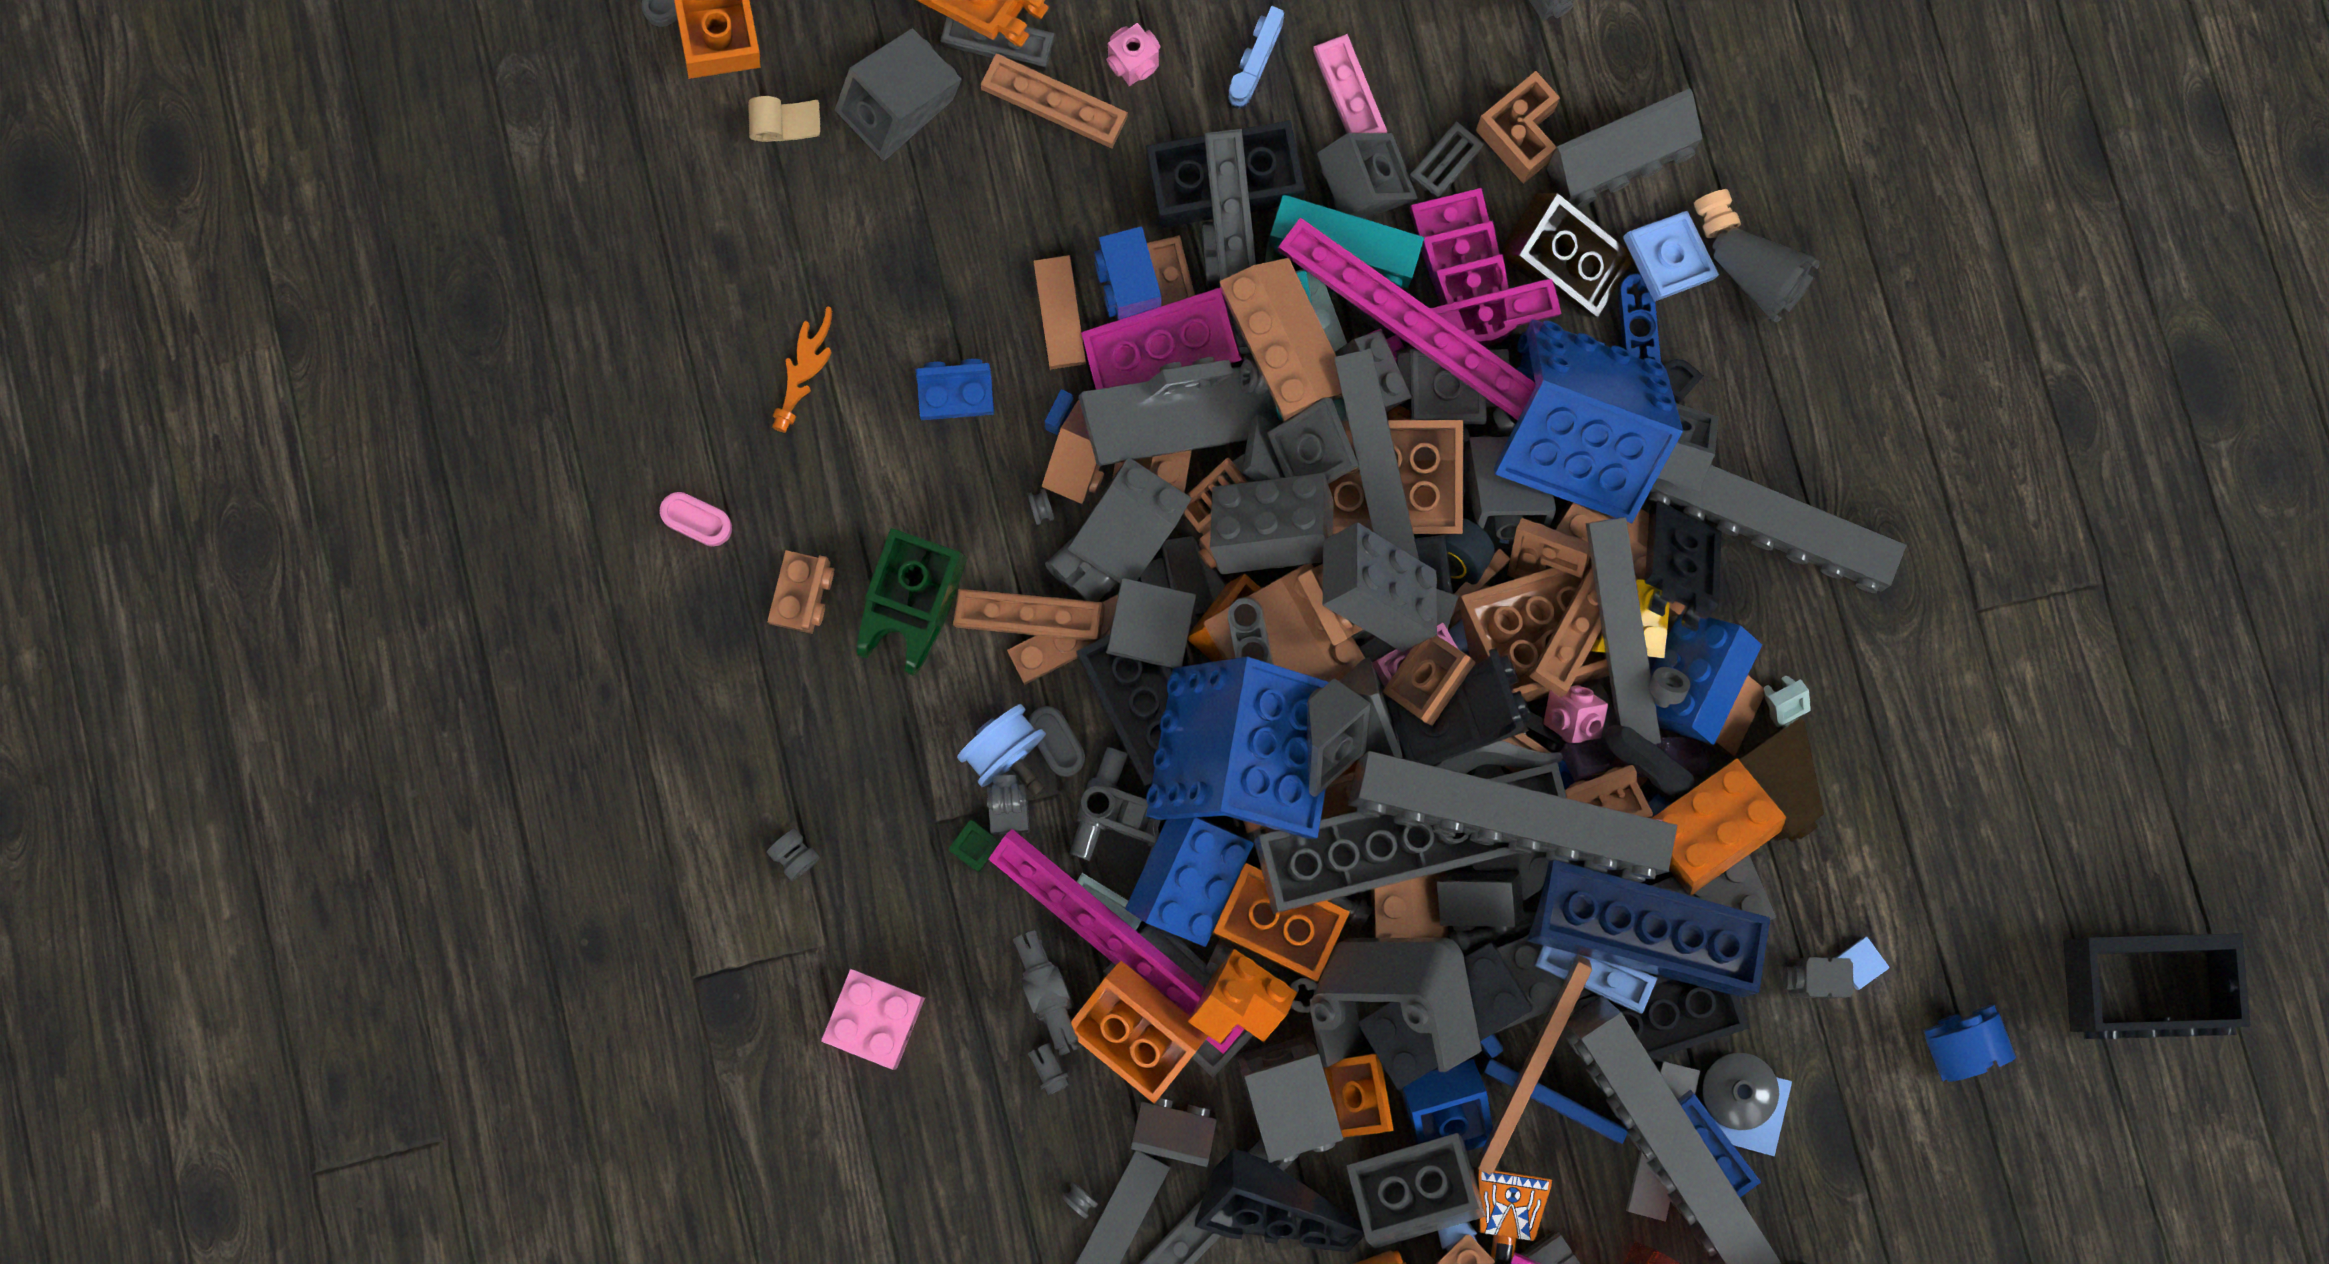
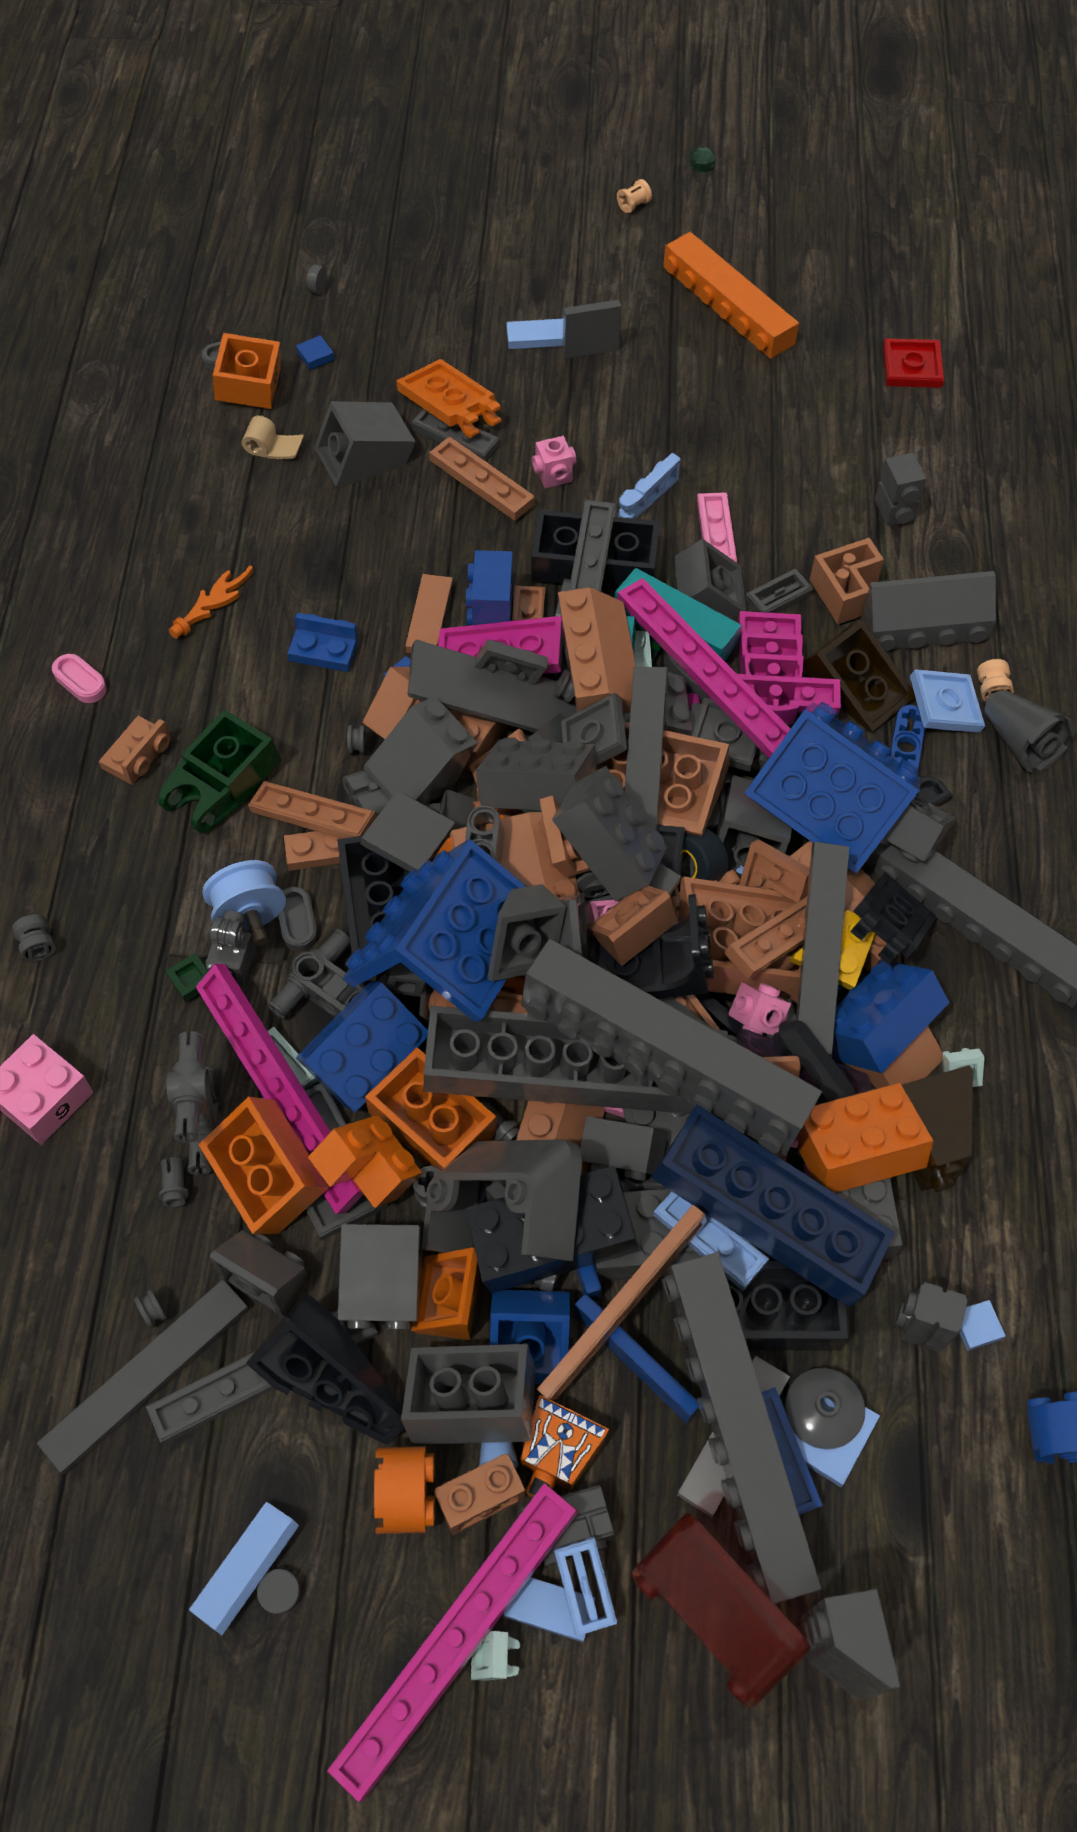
camera: 20 degrees right, 20 degrees down
dark grey tile [1649,667,1690,708] -> none

